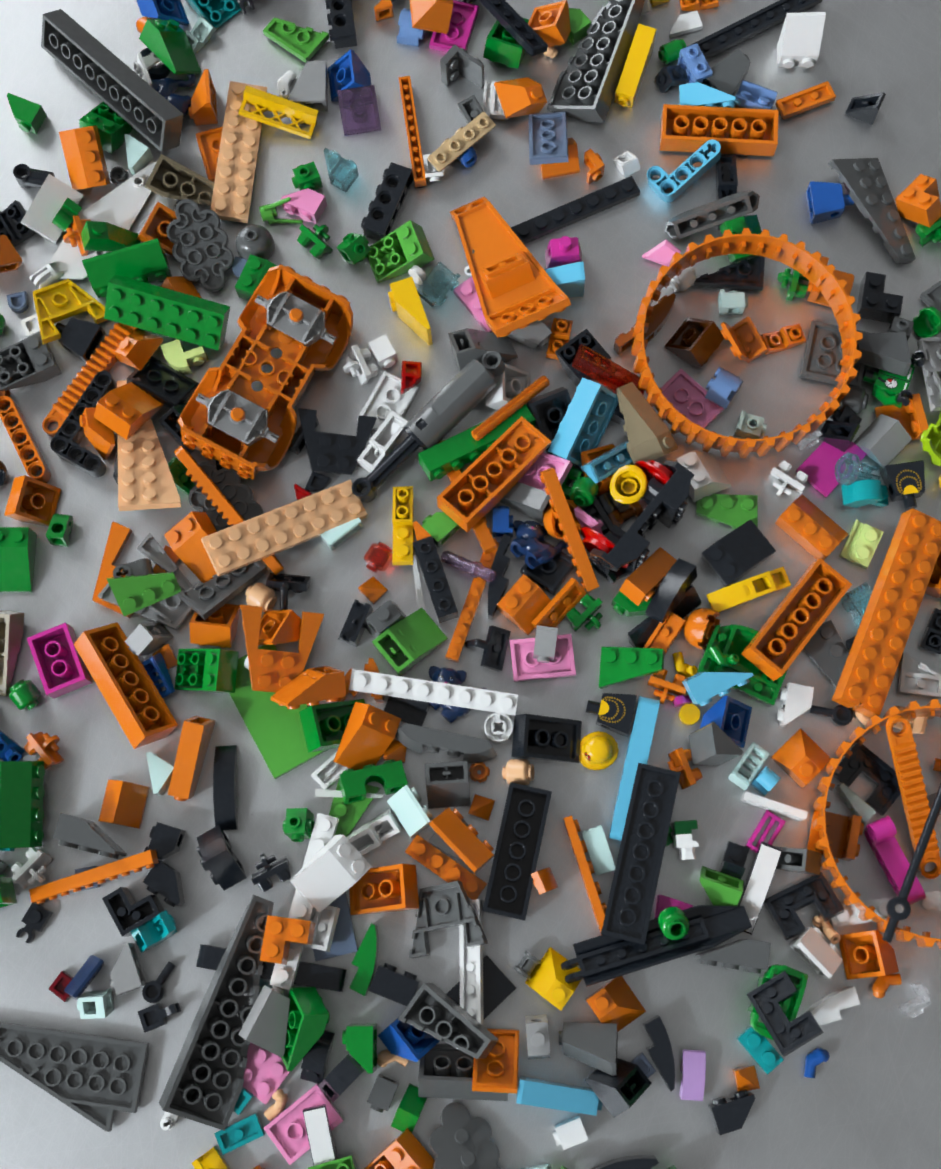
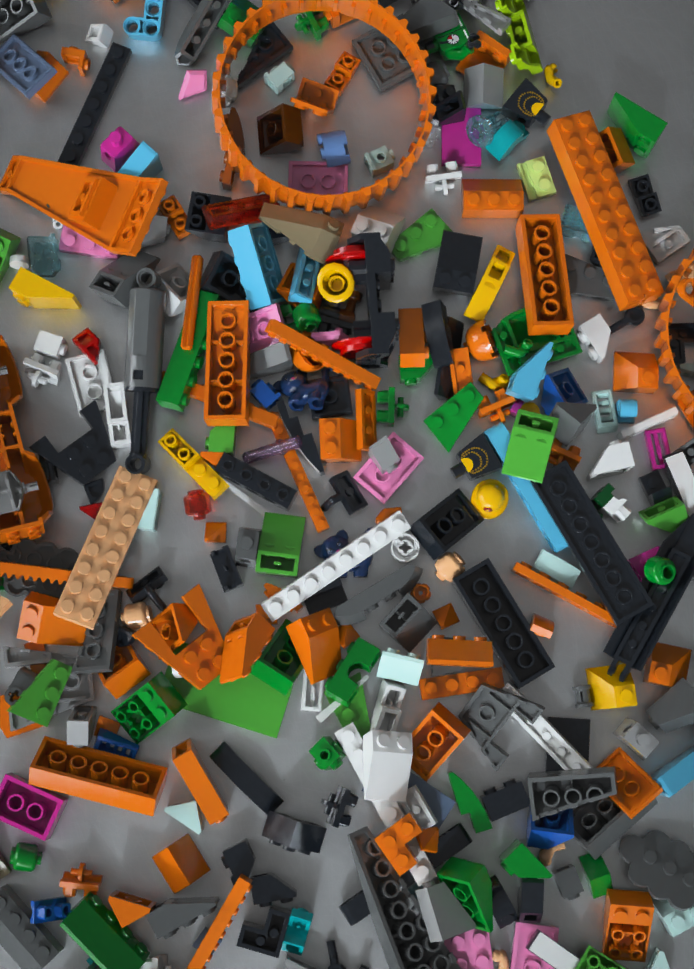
camera: 50 degrees left, 5 degrees up
none -> orange slope [108,890,157,928]
none -> black tile [116,625,136,647]
none -> orange arm [375,507,402,525]
none -> orange slope [416,827,439,853]
none -> bright green slope [501,409,559,483]
none -> white slope [586,440,635,481]

